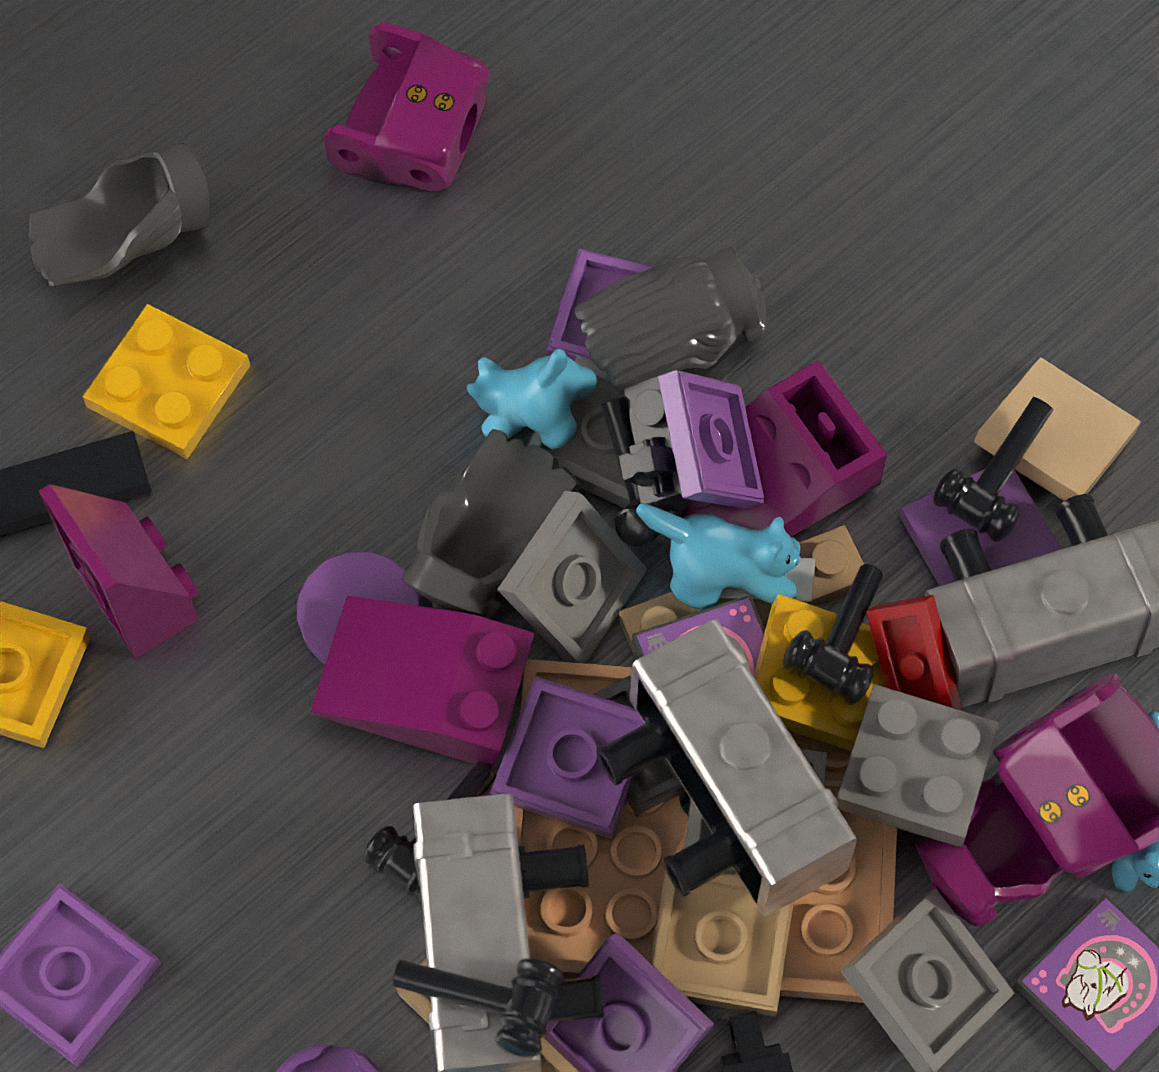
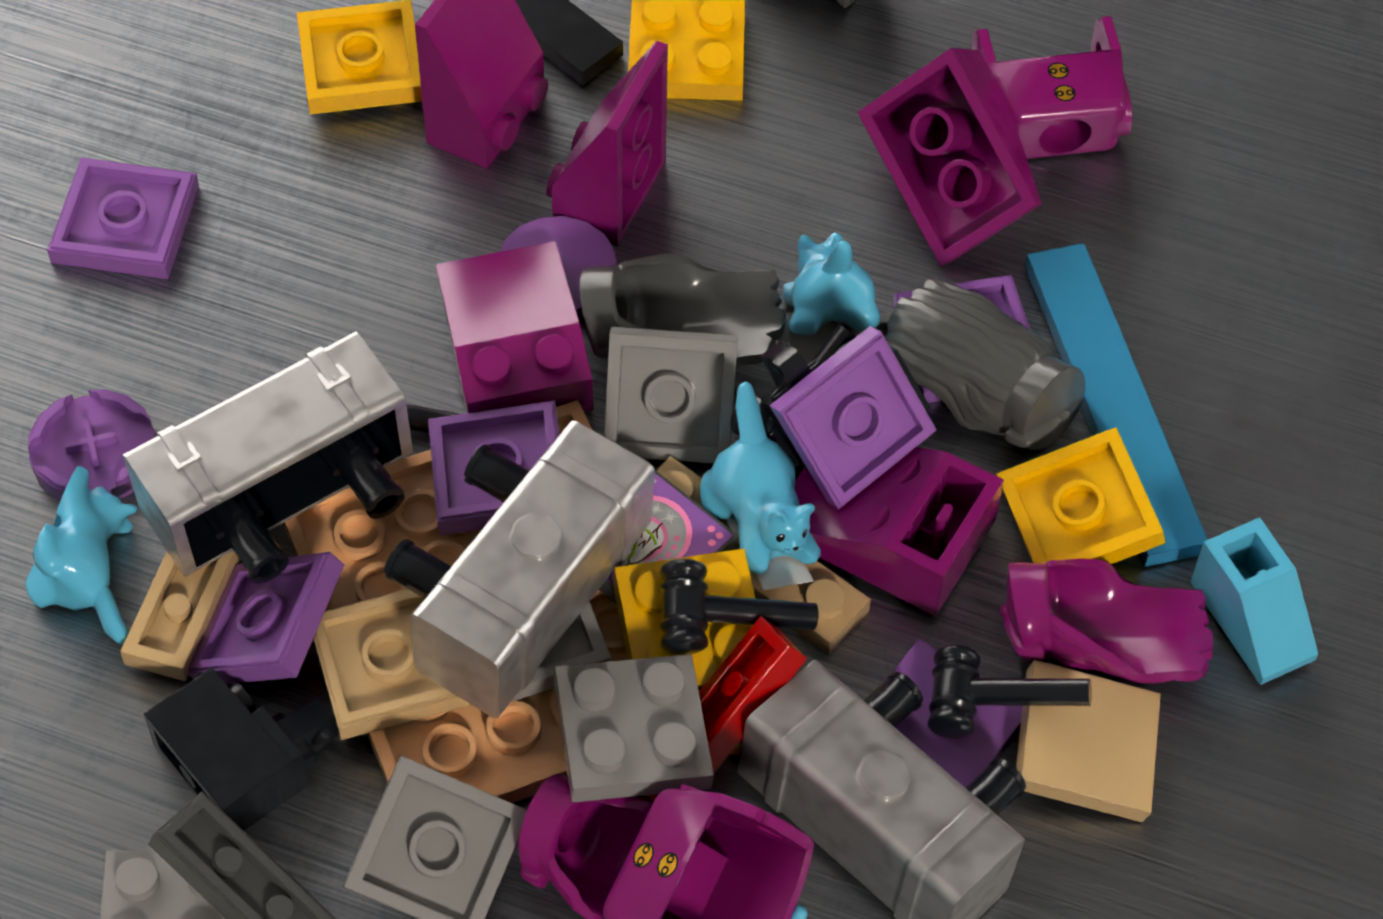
camera: 60 degrees right, 10 degrees down
black piece [393,958,564,1057] -> none
none -> magenta slope [546,40,668,247]
none -> magenta slope [857,48,1042,266]
none -> yellow plate [996,427,1166,564]
none -> magenta hair [1000,559,1213,684]
none -> dark azure tile [1025,243,1208,567]
none -> medium azure slope [1190,517,1319,685]

